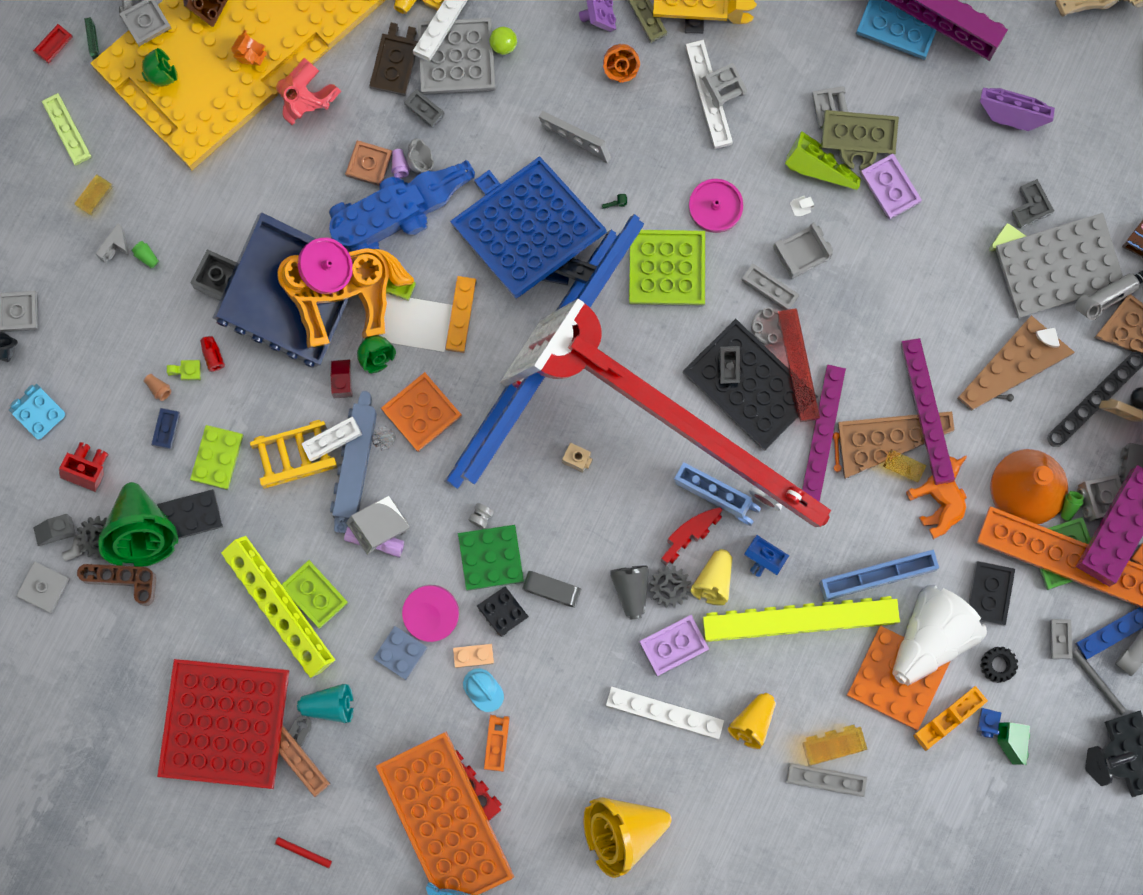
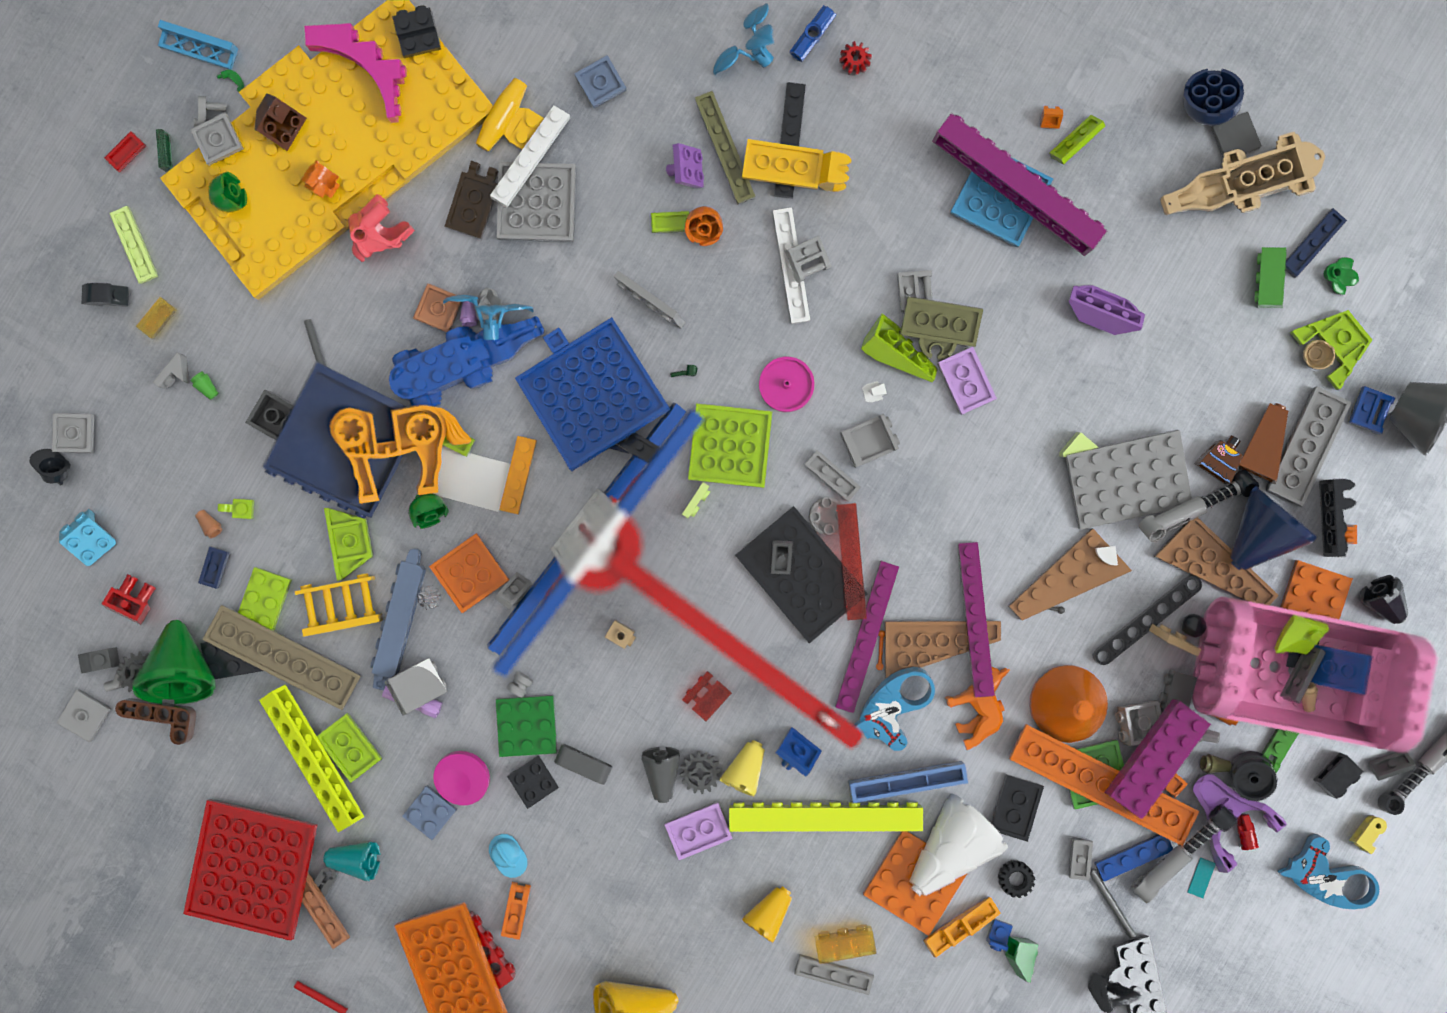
camera: 10 degrees right, 10 degrees up
red hinge [200,336,225,372] -> none
dark pink piece [298,238,353,294] -> none
white plate [301,417,362,462] -> none
dark red slope [330,359,353,399] -> none
dark grey plate [404,89,445,128] -> none
light nougat plate [453,644,494,668] -> none
lime hair [489,27,517,55] -> none
white plate [606,687,724,740] -> none
red slope [661,507,723,566] -> none
light blue hinge [674,462,761,526] -> none
clear yellow plate [883,449,927,483] -> none
dark grey plate [1011,179,1054,228] -> none
bright green cone [1061,491,1084,521] -> none
none -> black brick [81,283,128,307]
none -> dark tan plate [202,605,361,710]
none -> dark grey bar [304,319,326,366]
none -> lime wing [324,508,373,581]
none -> dark azure plant [443,295,534,340]
none -> light grey slope [495,572,532,609]
none -> lime tile [651,211,689,233]
none -> yellowish green plate [682,482,710,519]
none -> clear red plate [682,671,732,721]
none -> dark azure animal [853,667,935,751]

